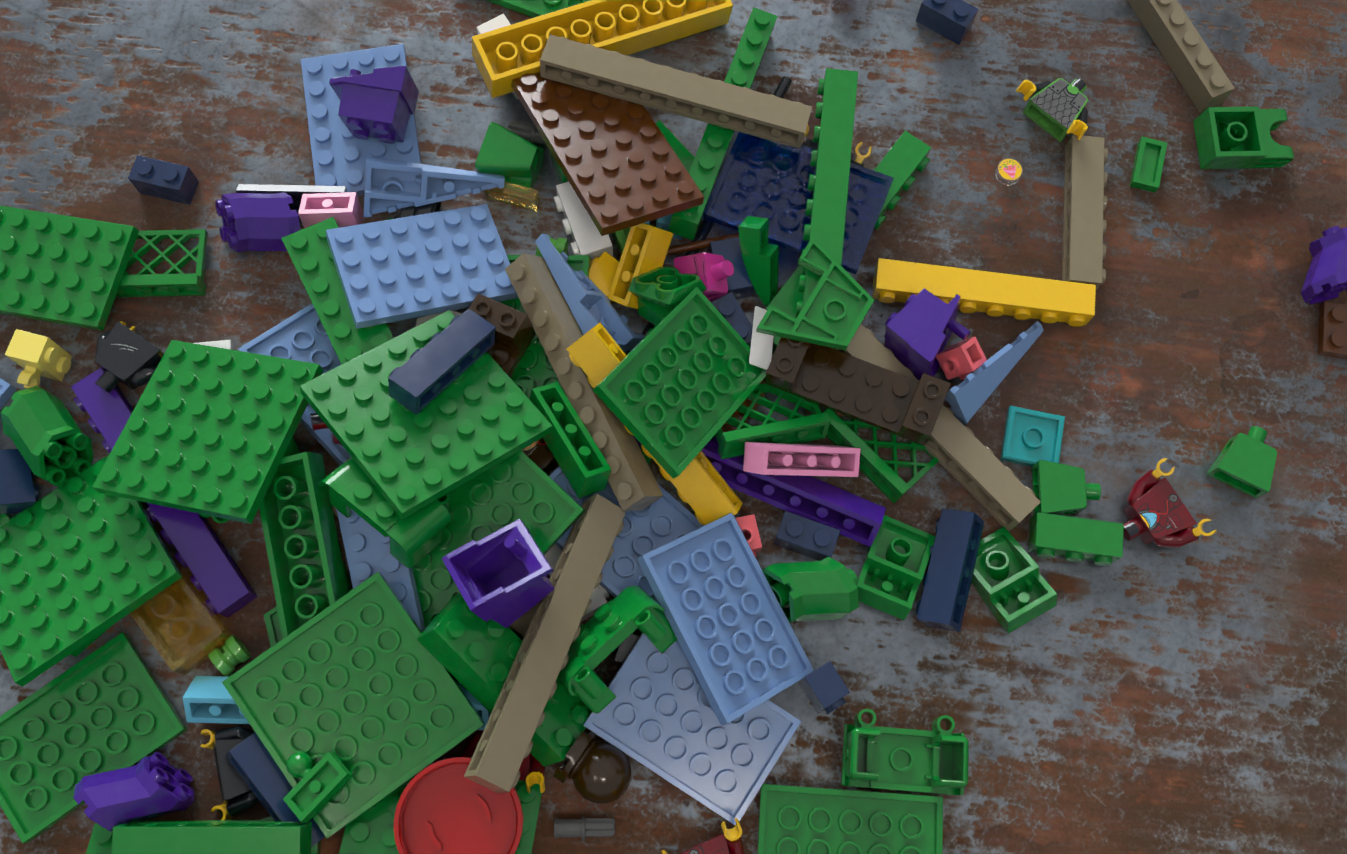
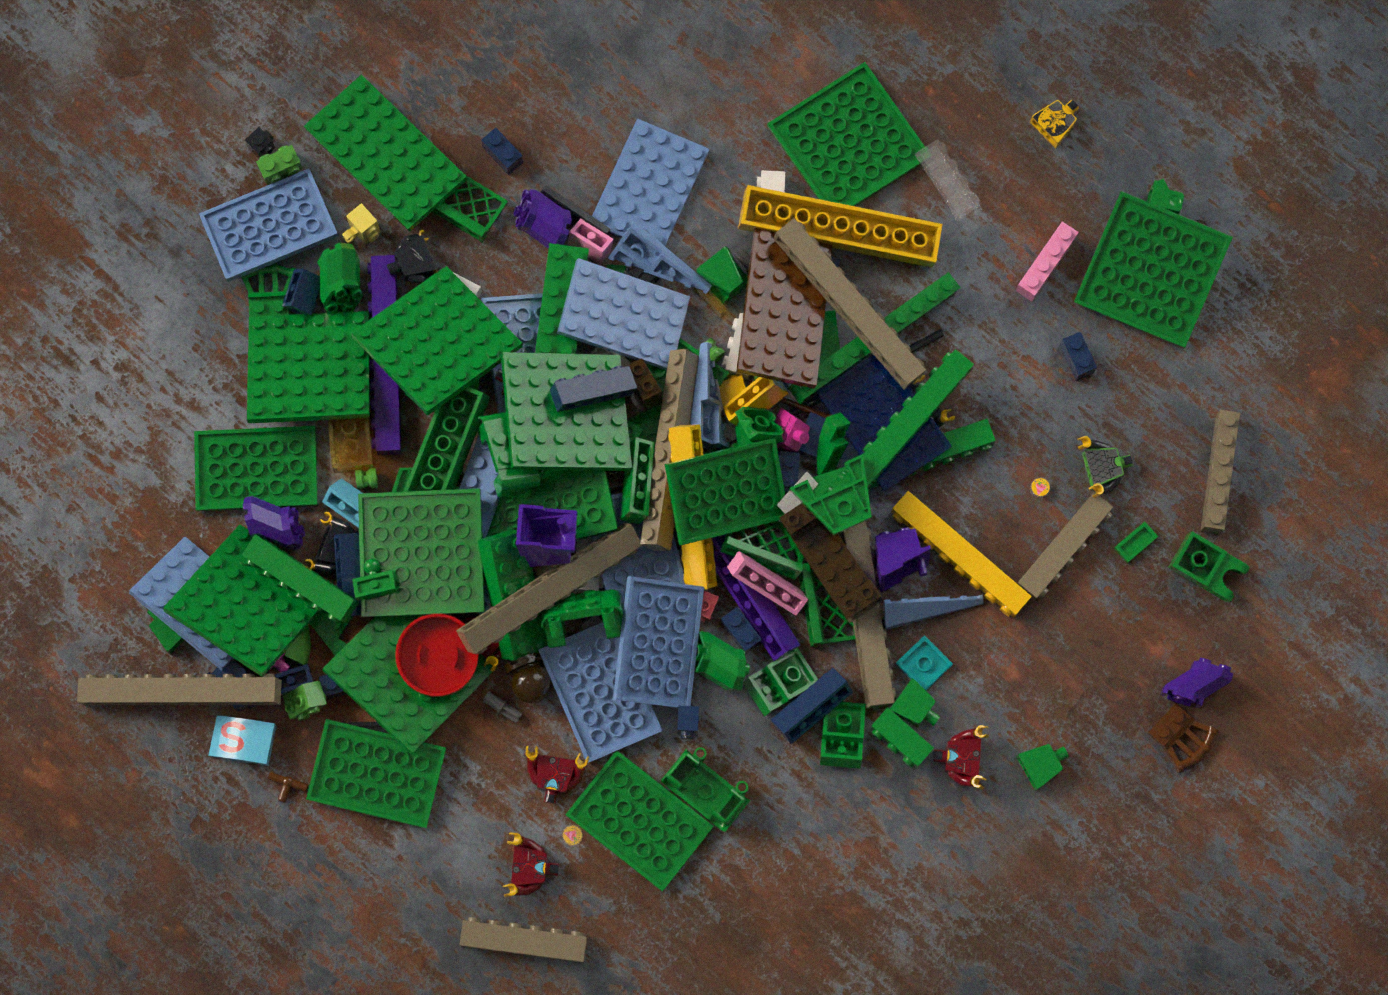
camera: 35 degrees right, 5 degrees up
dark purple piece [329,66,419,144] -> none
coral brick [936,337,987,380] -> none

